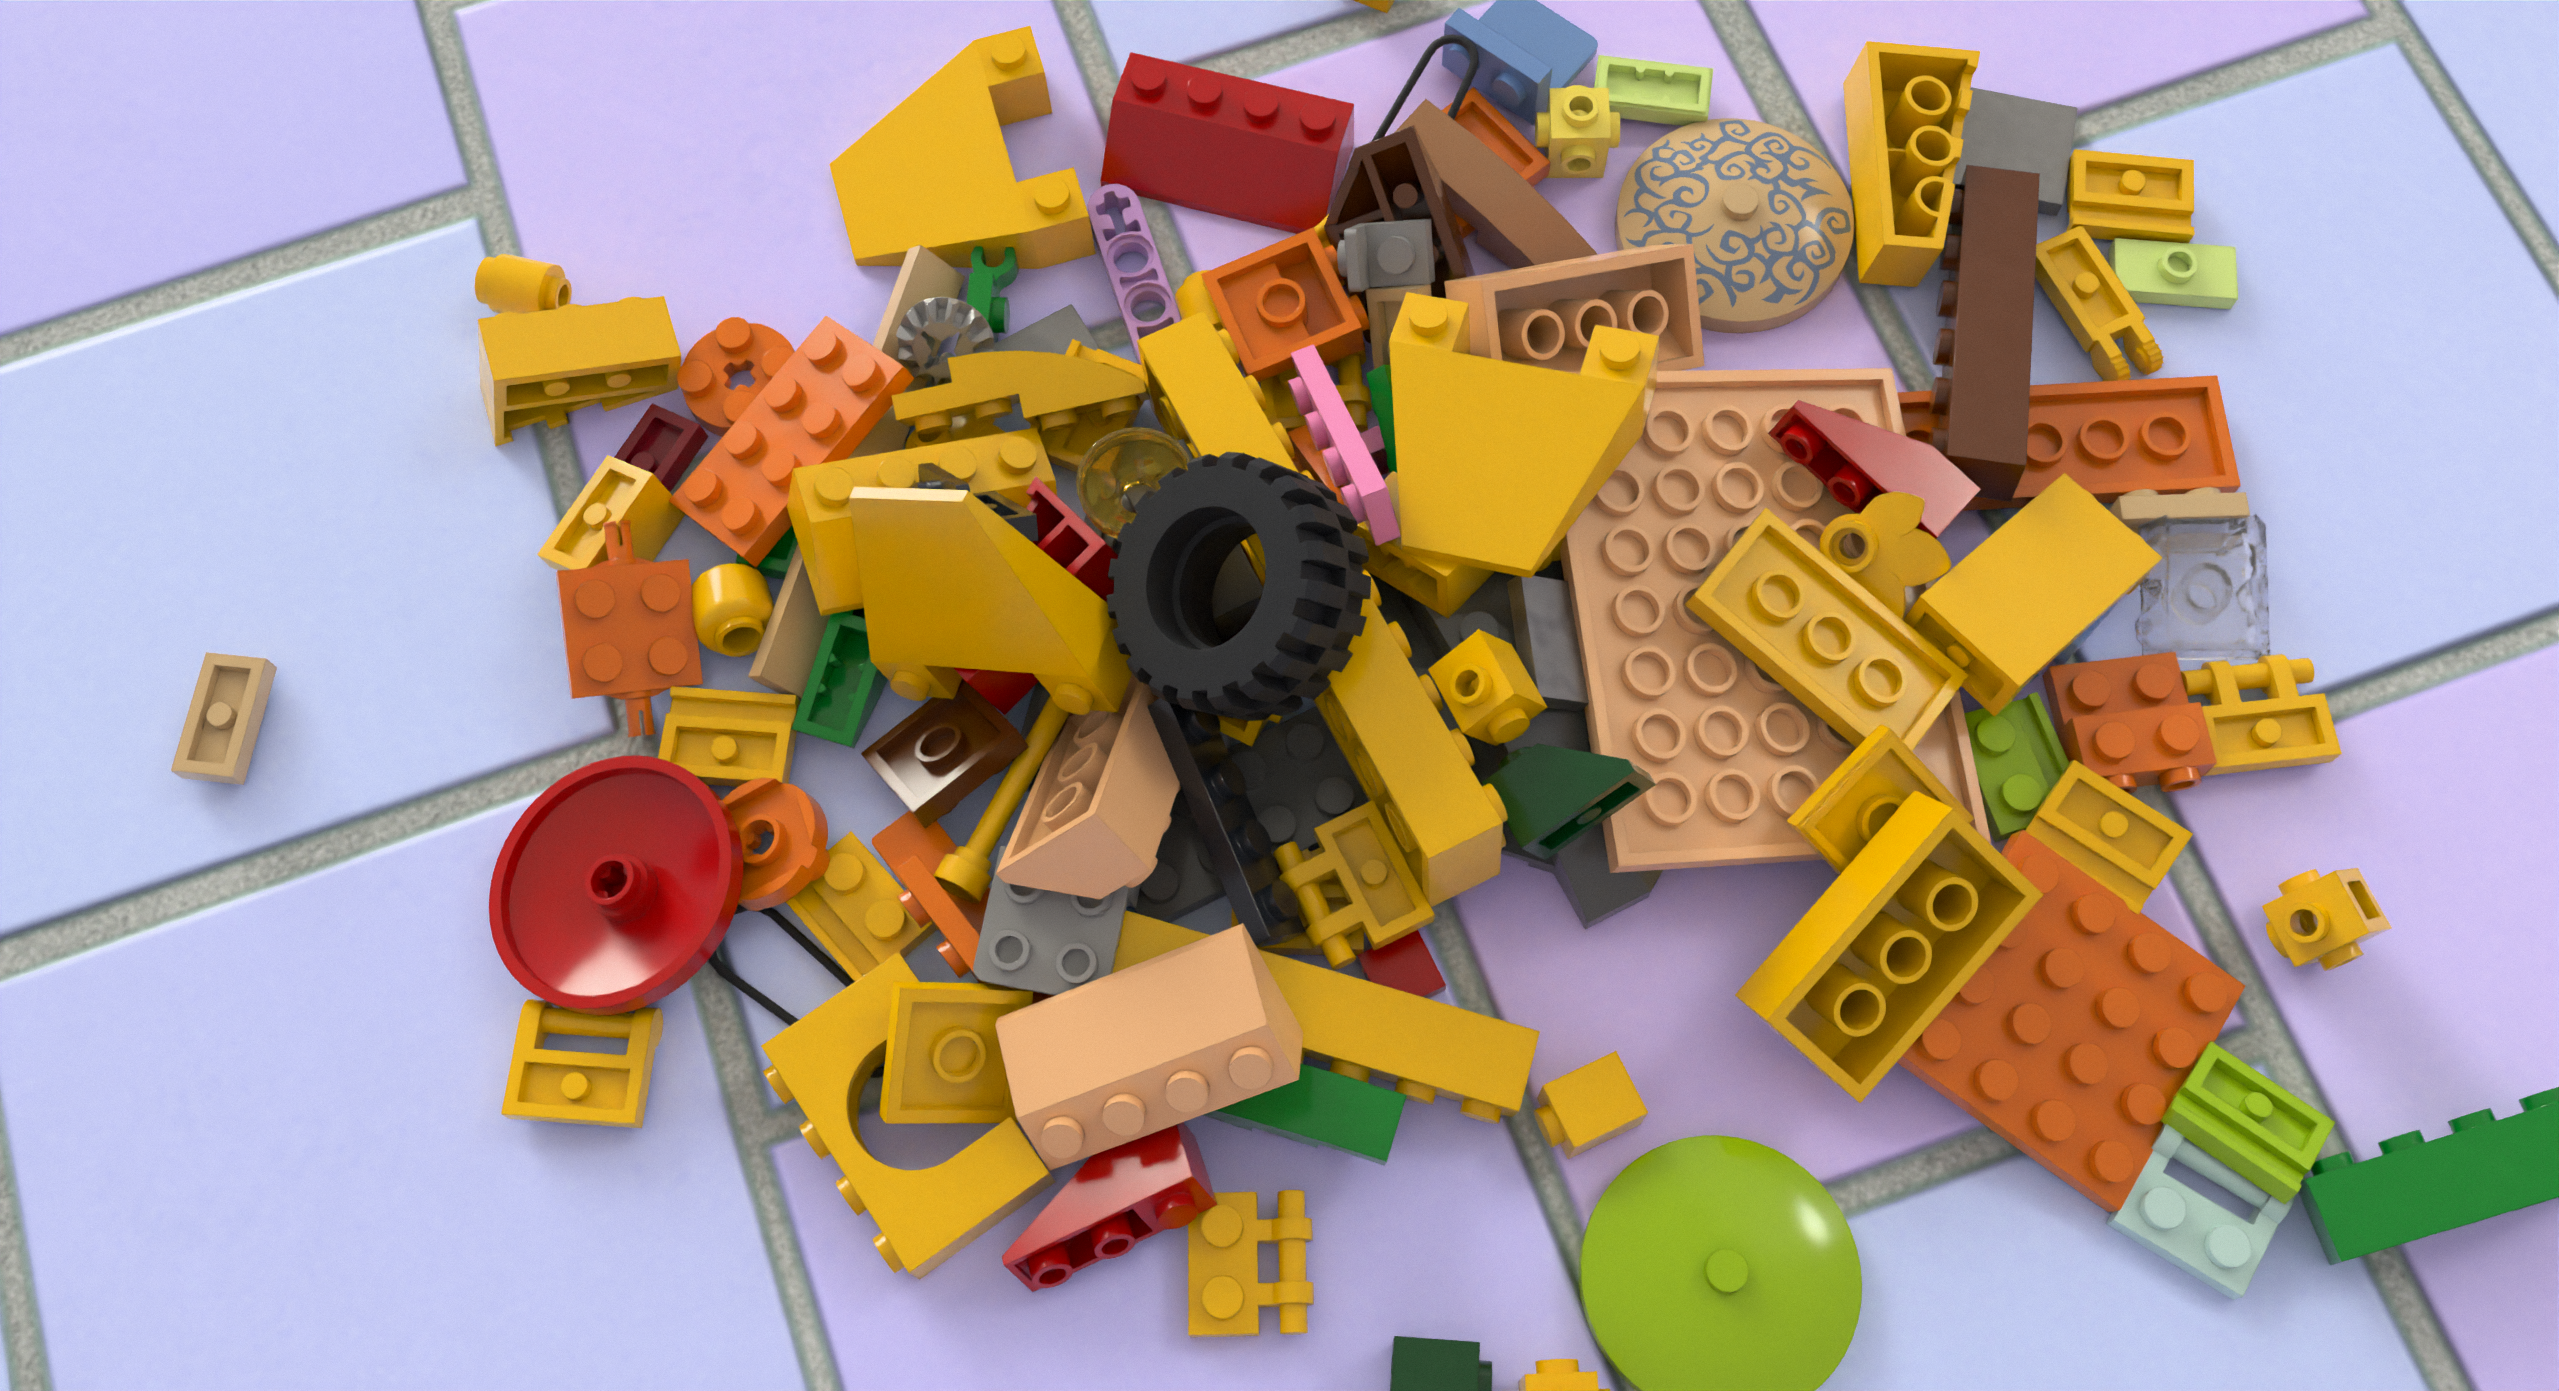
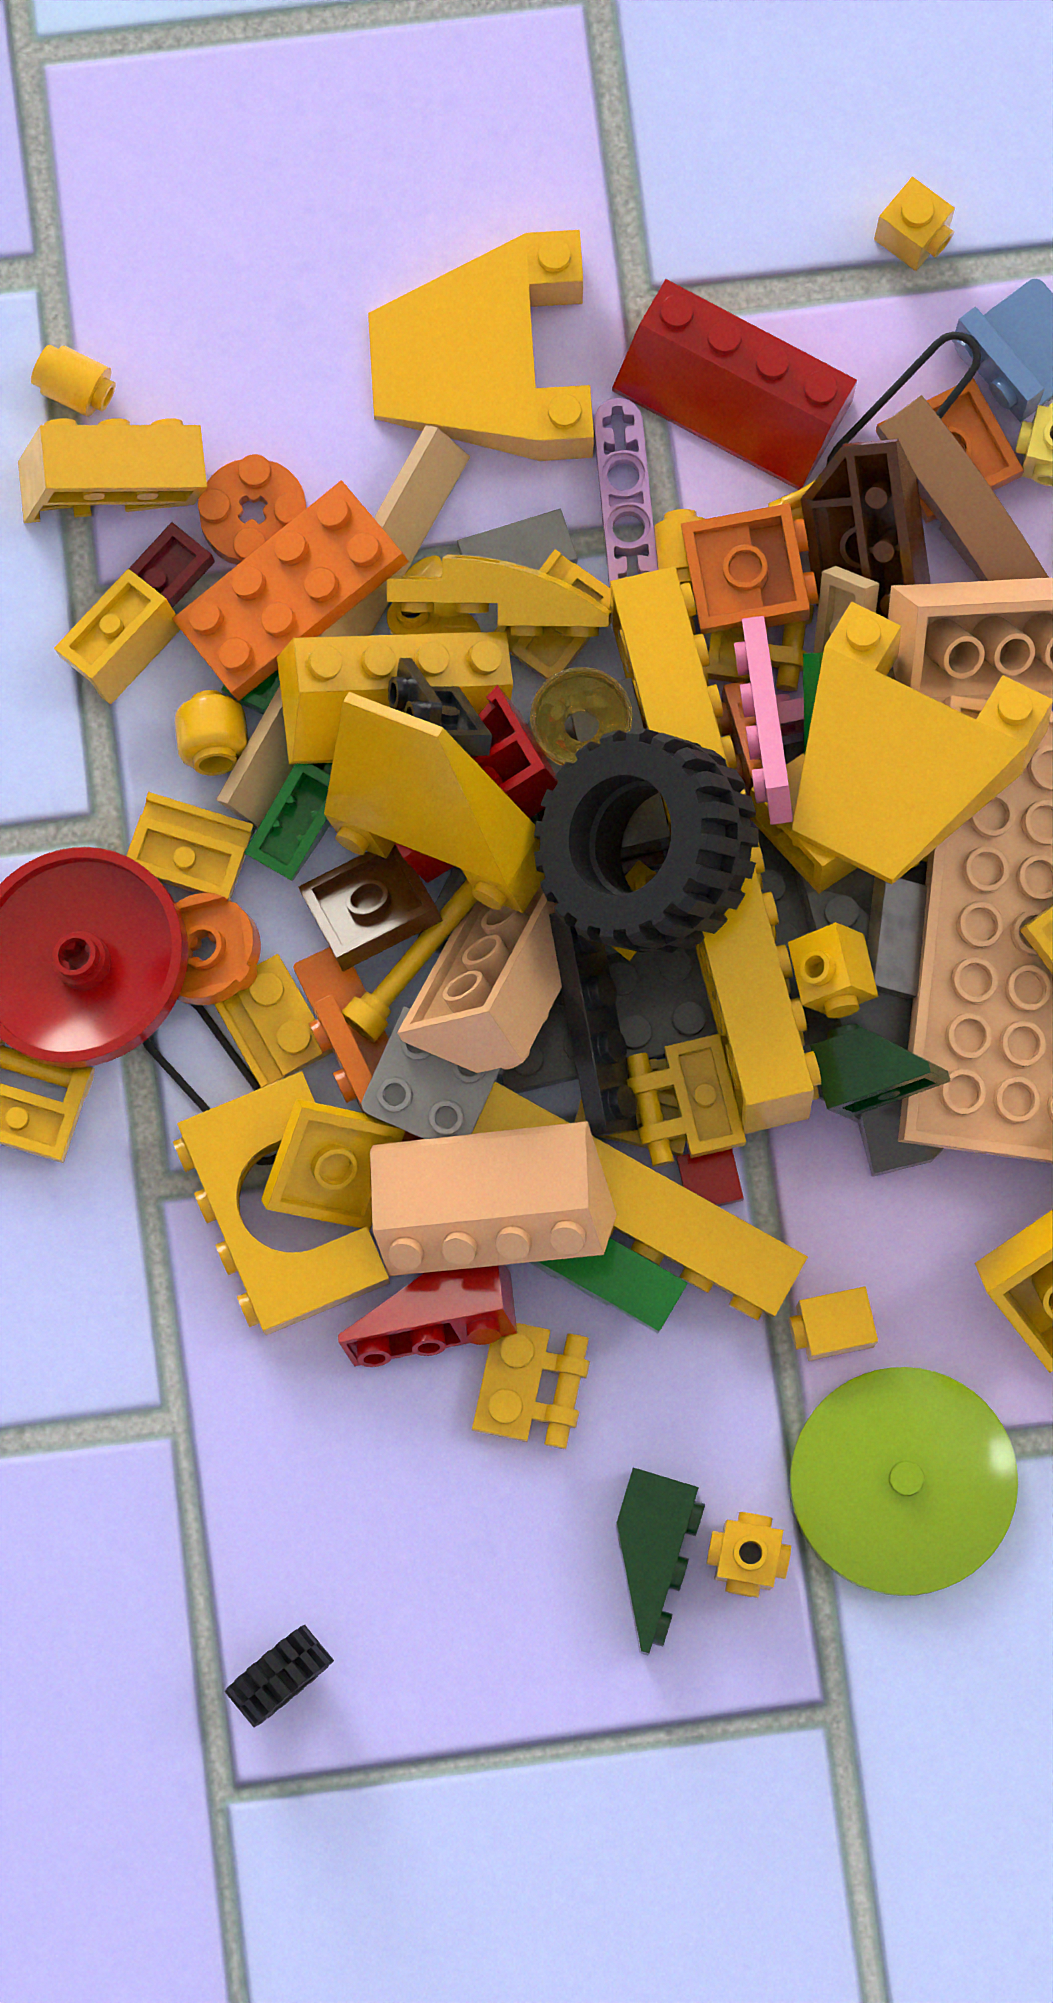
camera: 10 degrees right, 10 degrees up
orange plate [555,520,703,737] -> none
light grey gear [896,297,994,386] -> none
green plate [966,246,1019,344] -> none
light grey bracket [1337,219,1435,292] -> none

